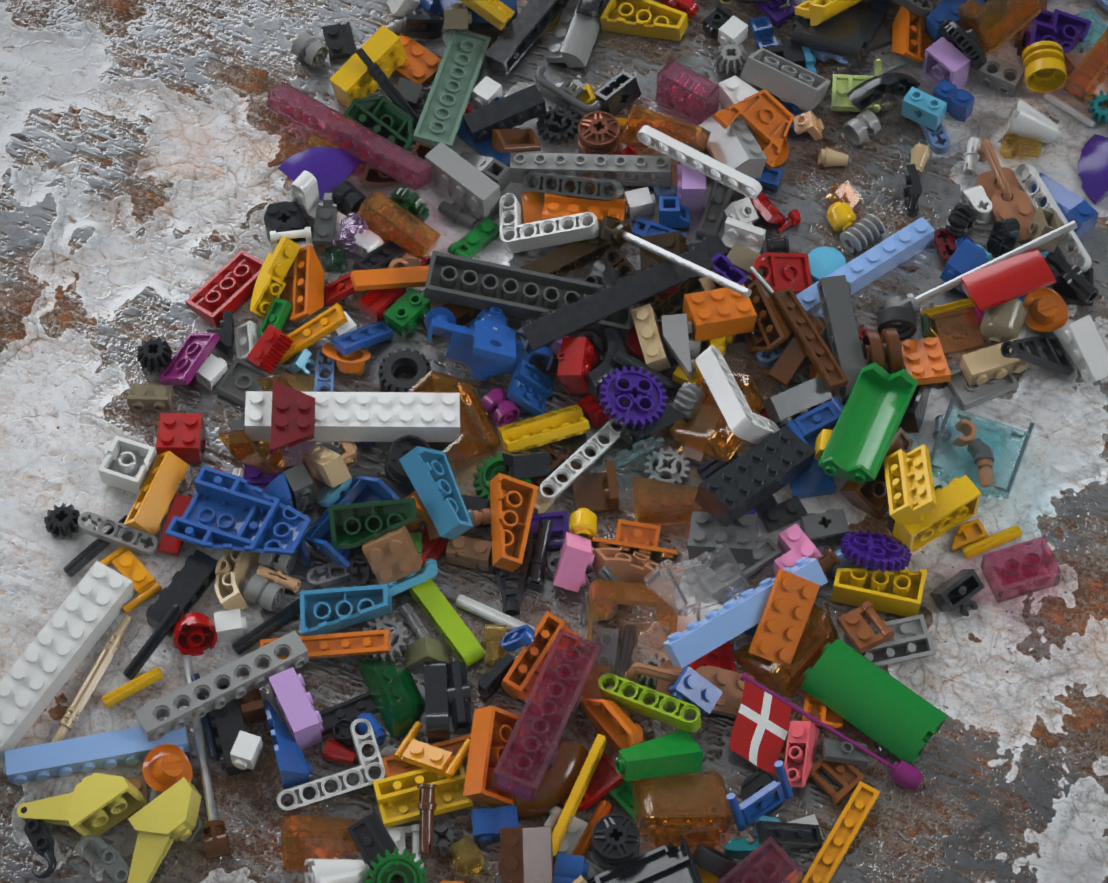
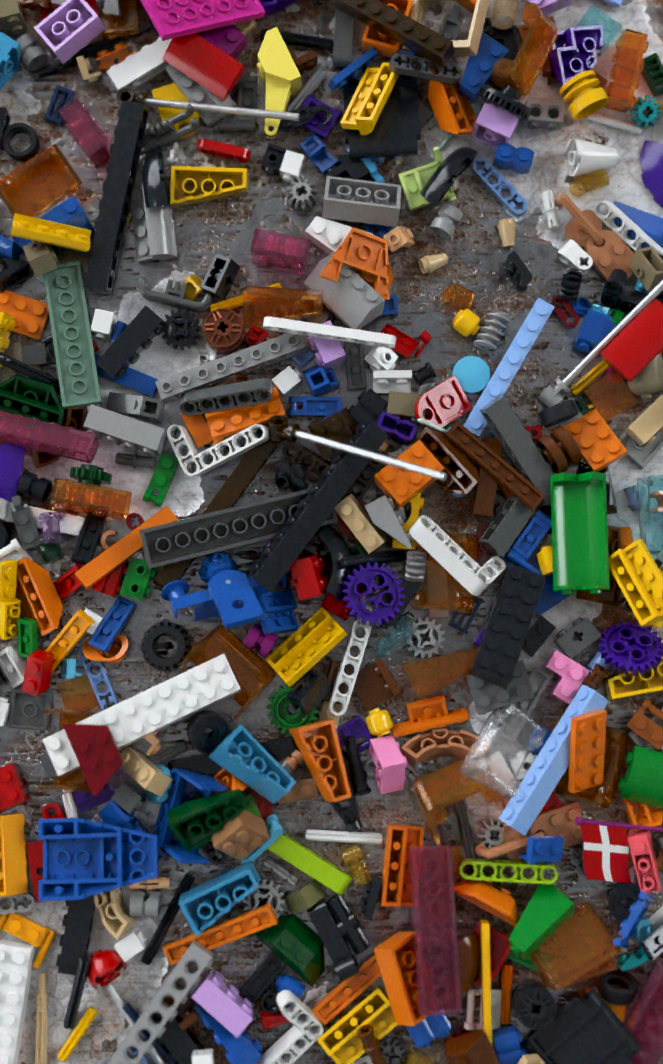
camera: 25 degrees left, 25 degrees up
light orange plate [393,721,470,779] -> none
reddish brown tile [492,127,541,153] -> none
blue plate [500,624,535,652] -> none
medium azure brick [900,87,947,131] -> none

